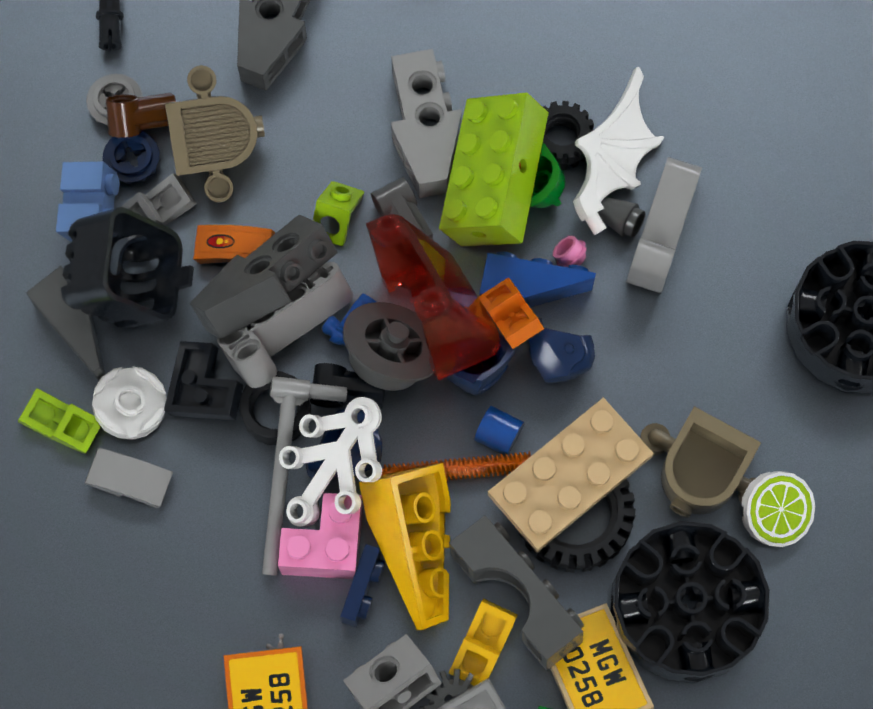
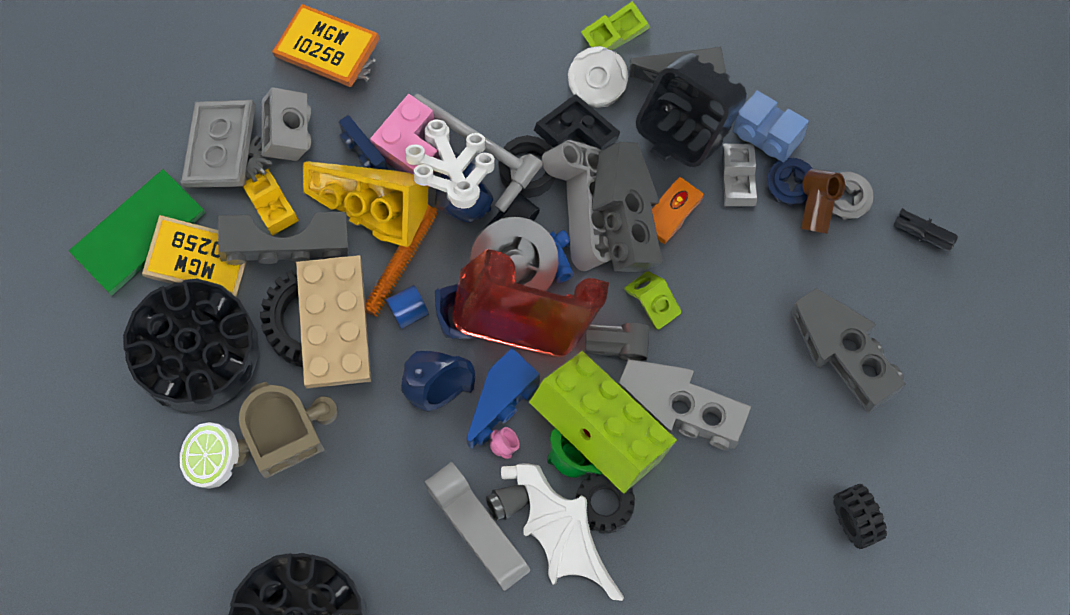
camera: 125 degrees right, 0 degrees up
light grey slope [84,448,173,508] -> none
dark tan piece [165,65,265,202] -> none
orange slope [478,277,544,349] -> none

